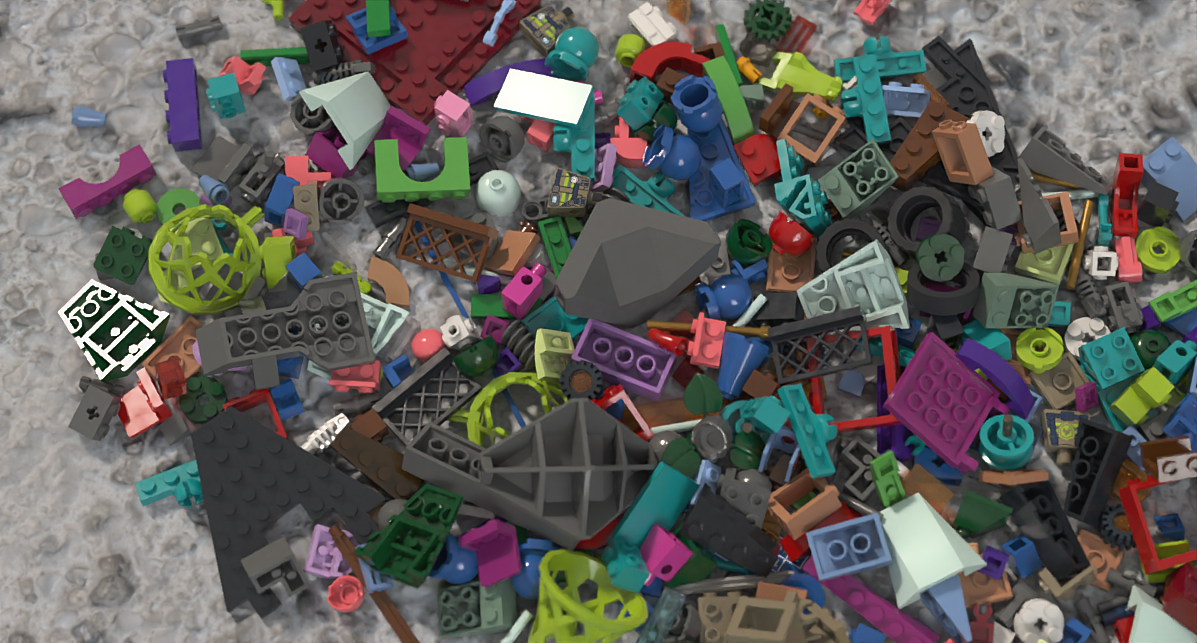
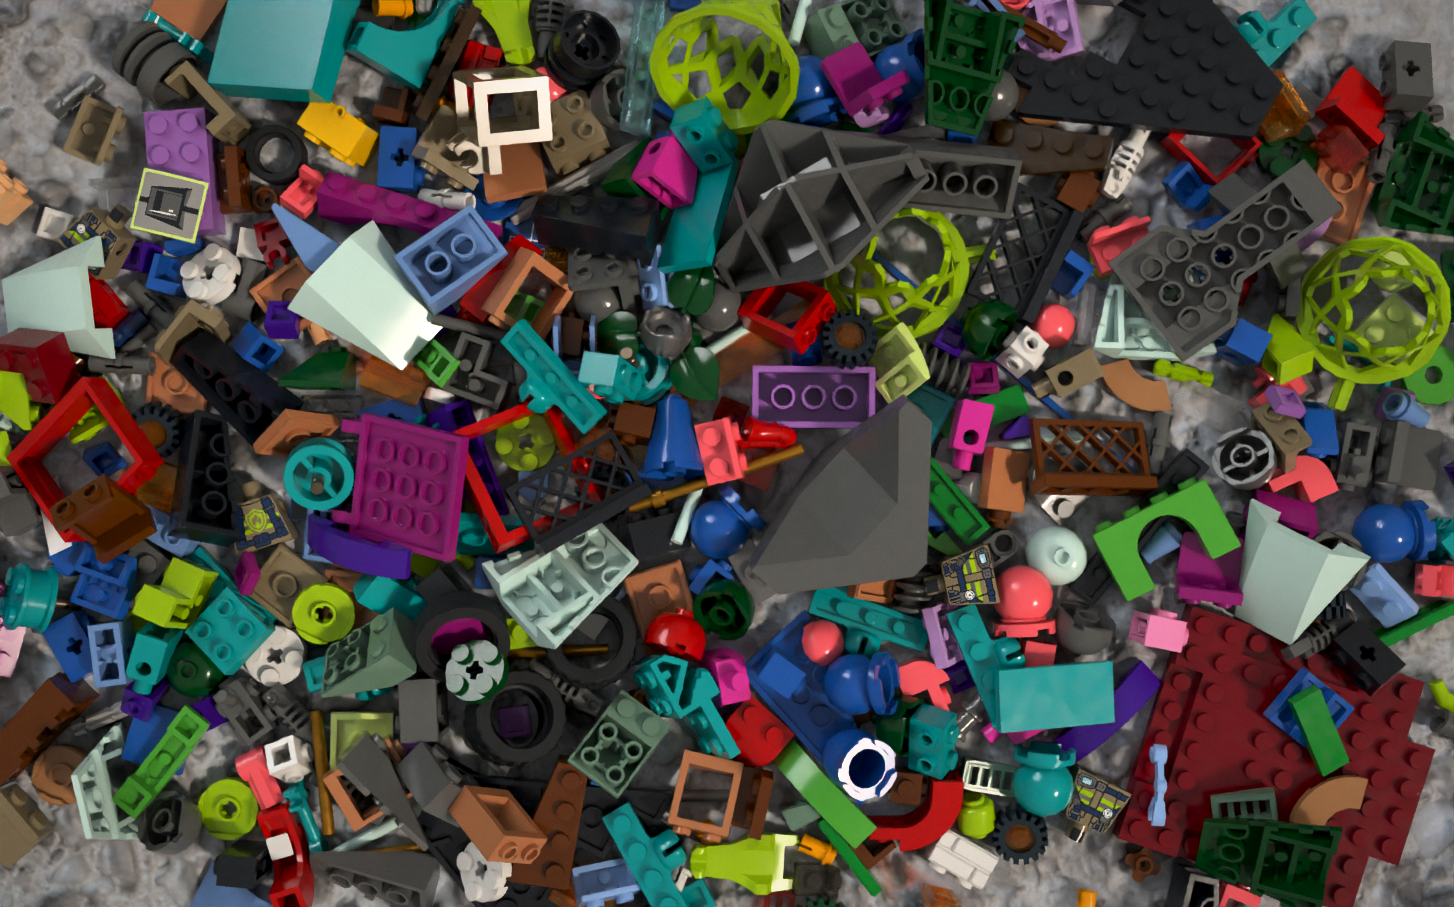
camera: 155 degrees right, 20 degrees up
none -> white sticker [266,833,294,861]
none -> white pin [418,188,476,211]
none -> lime plate [495,413,557,471]
none -> dark pink torso [699,647,751,708]
none -> coral hair [801,619,845,666]
none -> sand green slope [959,755,1018,798]
none -> black wheel [992,803,1048,865]
none -> coral tile [993,565,1056,638]
none -> dark tan torso [1031,348,1105,401]
none -> clear orange panel [1258,69,1311,142]
none -> blue tile [1351,500,1437,563]
none -> dark grey pin [1366,123,1397,183]

